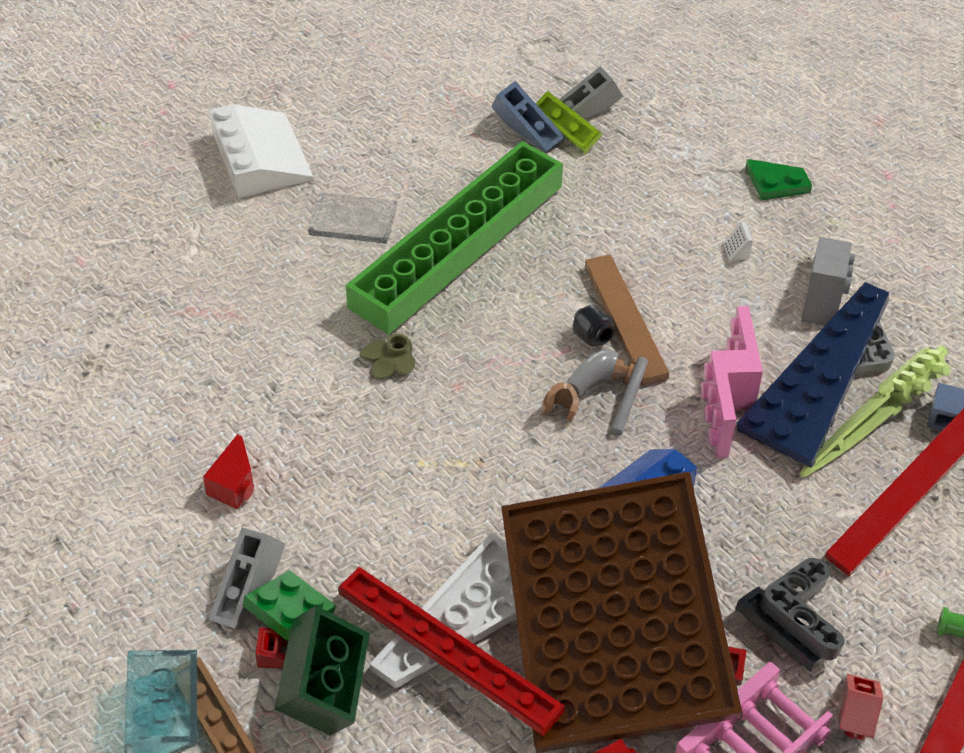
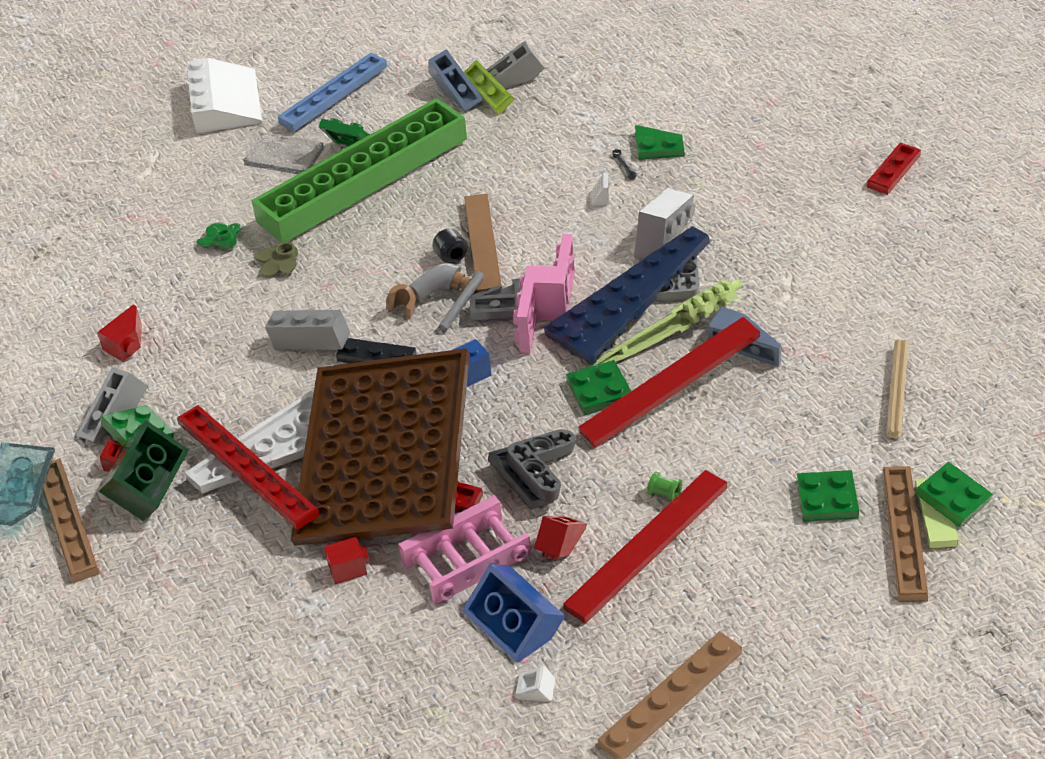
camera: 15 degrees right, 5 degrees down
none -> green plate [196,222,242,250]
none -> light grey brick [265,310,350,350]
none -> medium blue plate [277,53,387,131]
none -> green plate [318,118,370,147]
none -> black plate [336,338,417,363]
none -> flat silver wing [470,278,521,320]
none -> green plate [566,360,631,415]
none -> black hinge [612,149,637,180]

